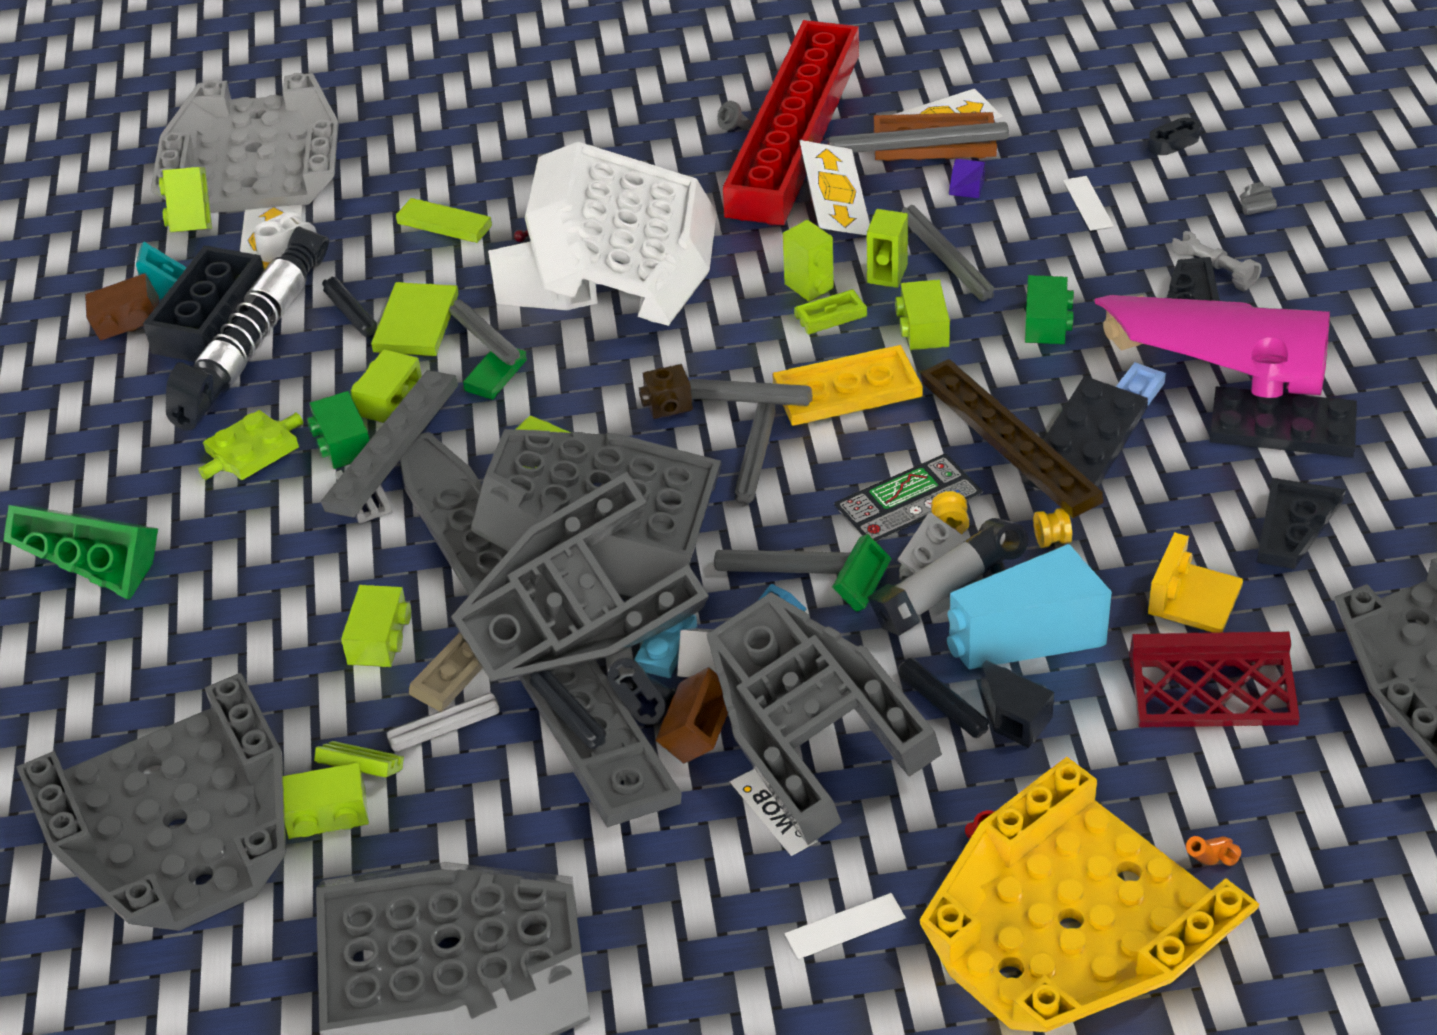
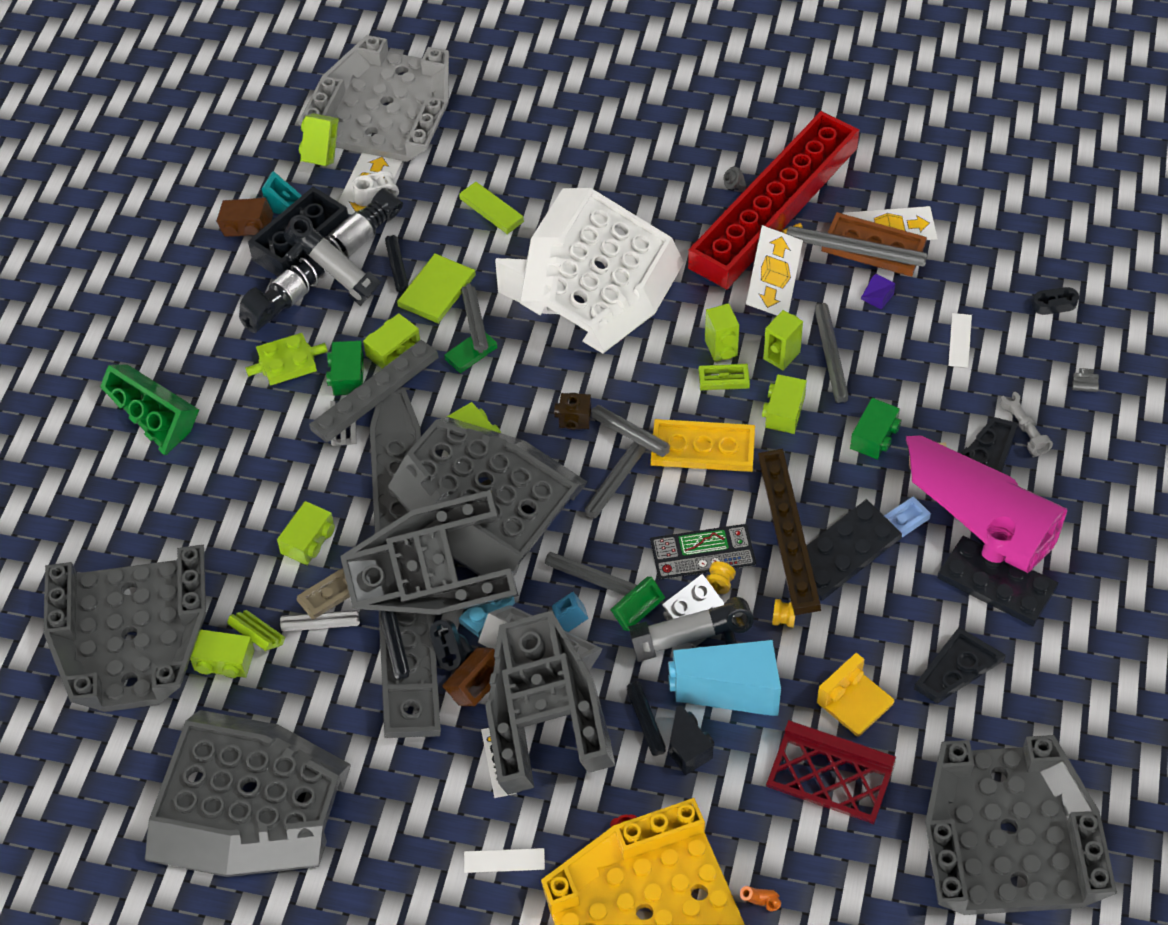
camera: 20 degrees right, 10 degrees up
none -> piece [284,215,381,306]

